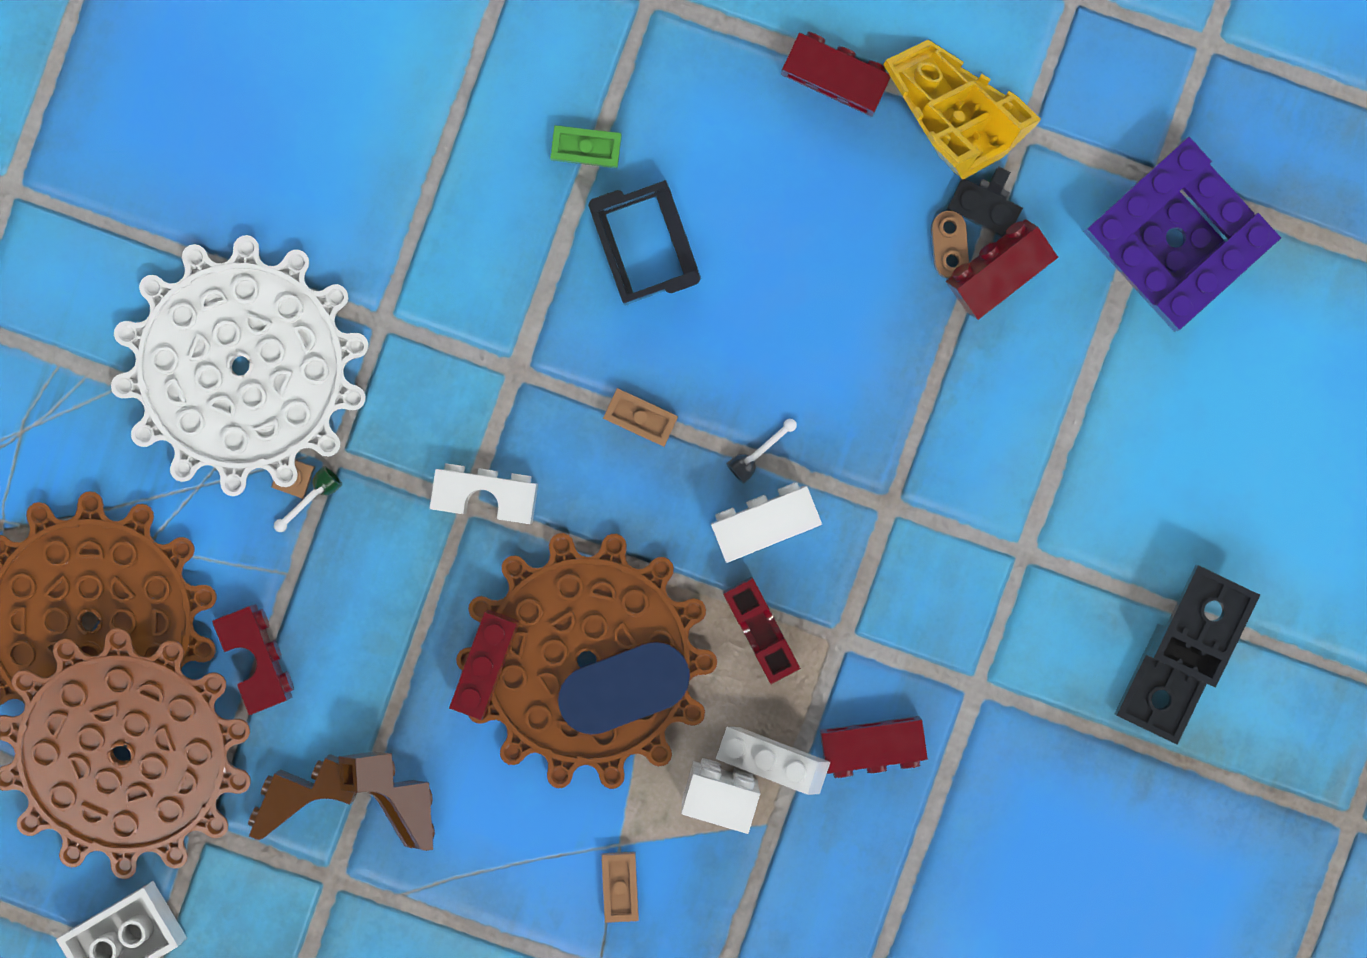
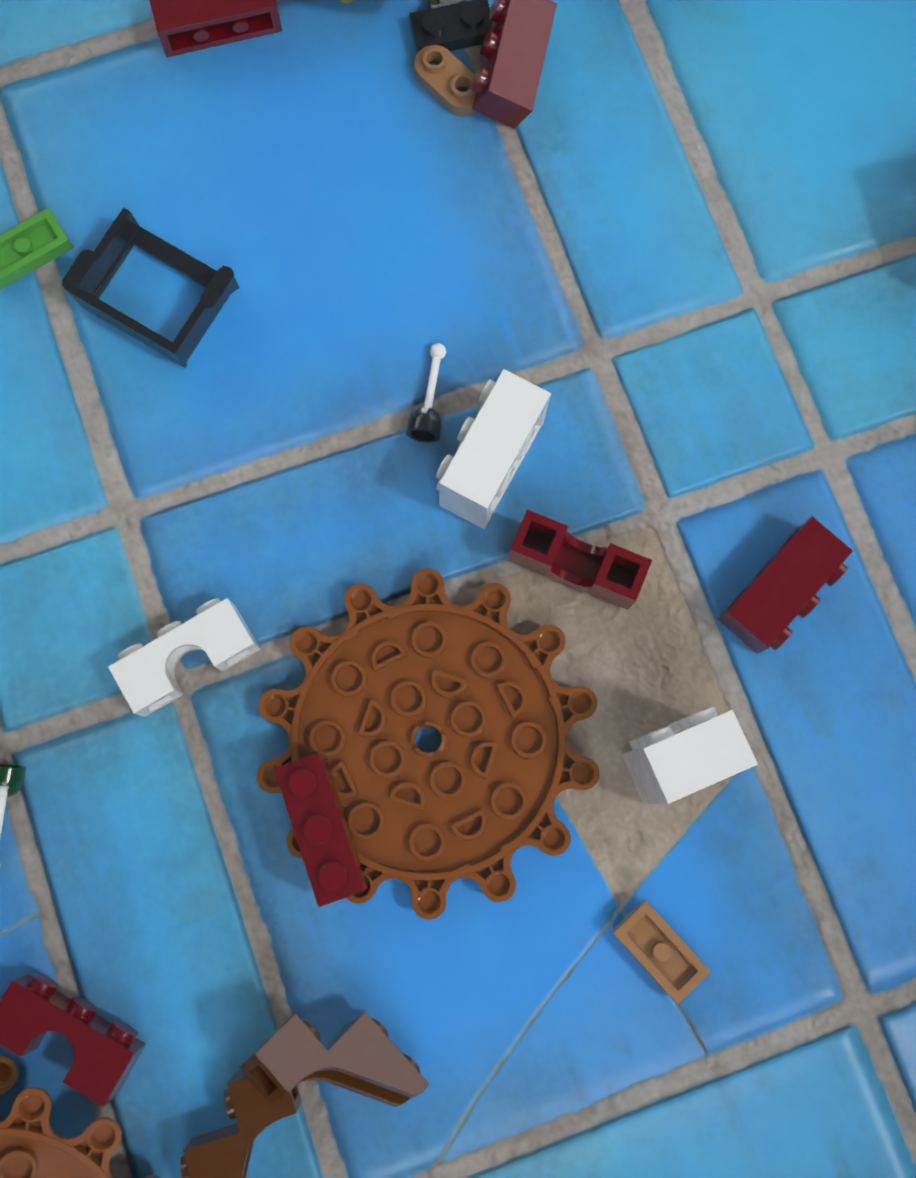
camera: 40 degrees left, 10 degrees down
dark blue tile [558,642,690,734] -> none
medium nougat plate [603,388,678,447] -> none
white brick [716,727,830,795] -> none

